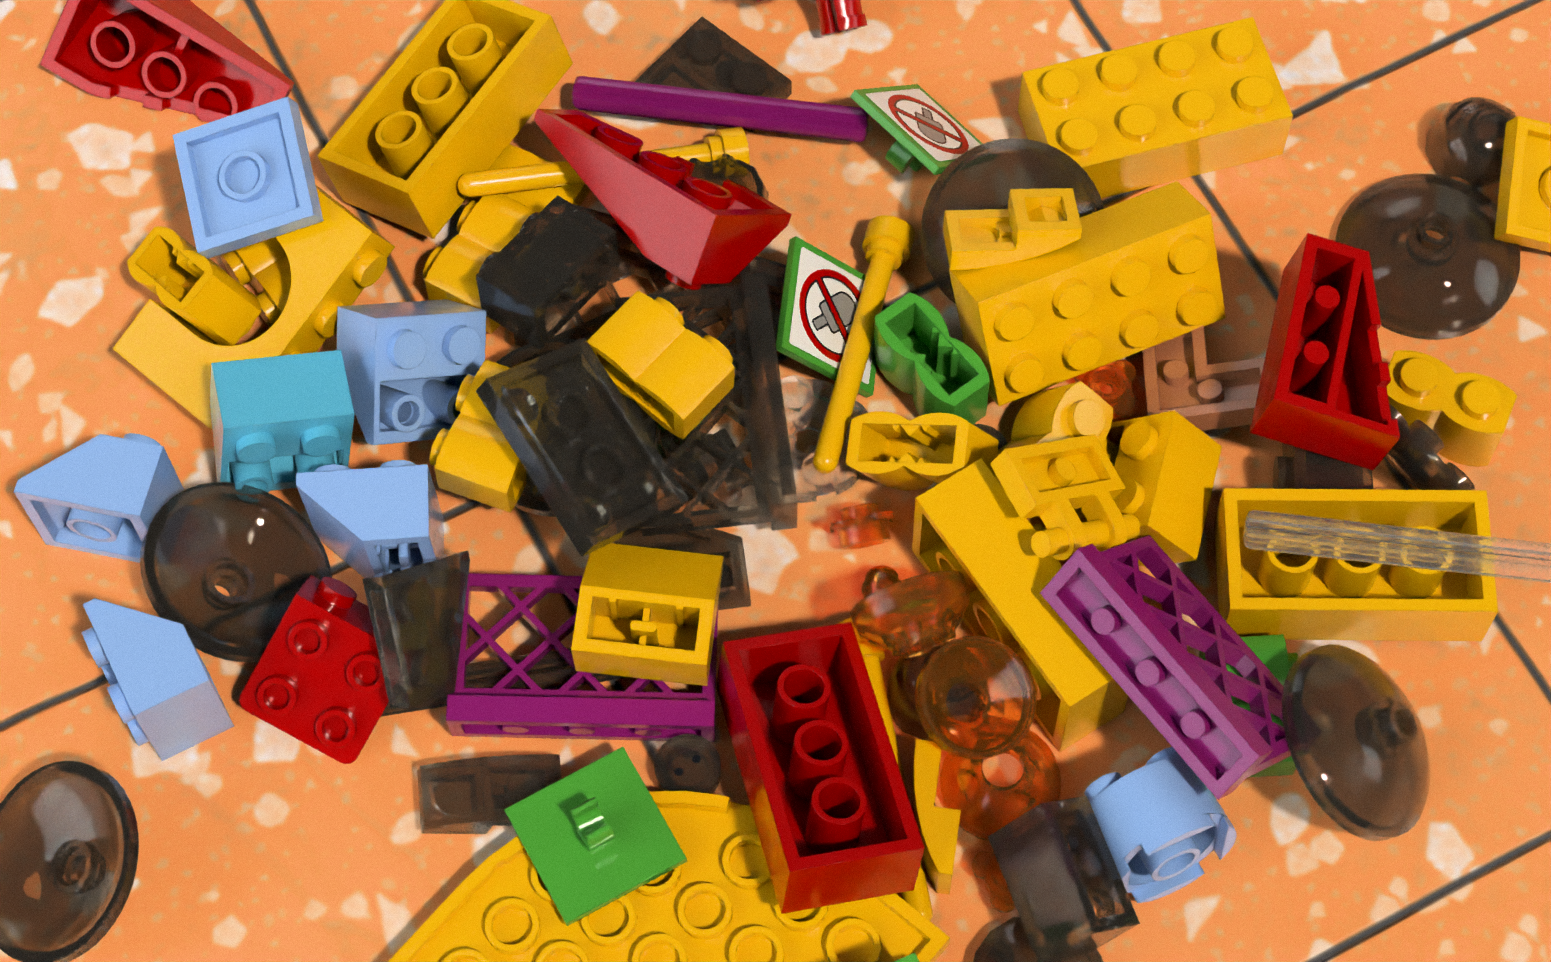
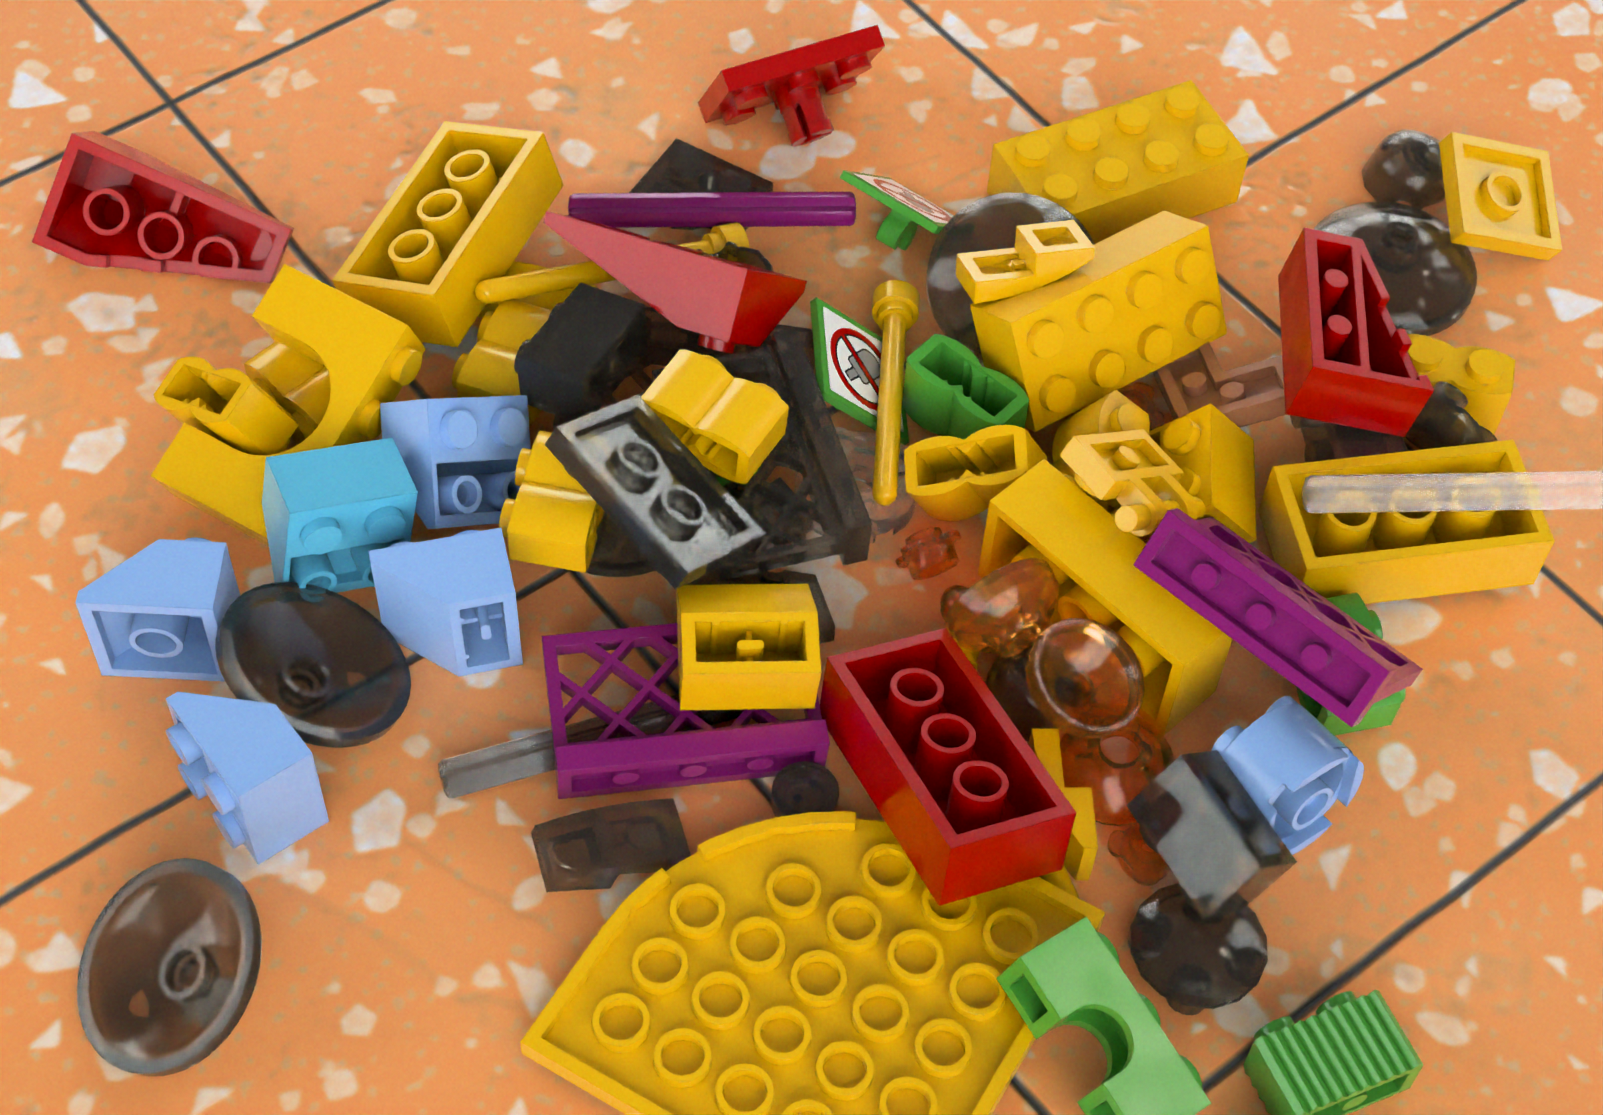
camera: 15 degrees left, 10 degrees down
light blue plate [172,96,324,259] -> none
red bracket [239,575,425,764] -> none
clear smoke wing [362,550,470,710] -> none
bright green piece [504,747,687,926] -> none
clear smoke dish [1282,644,1431,841] -> none

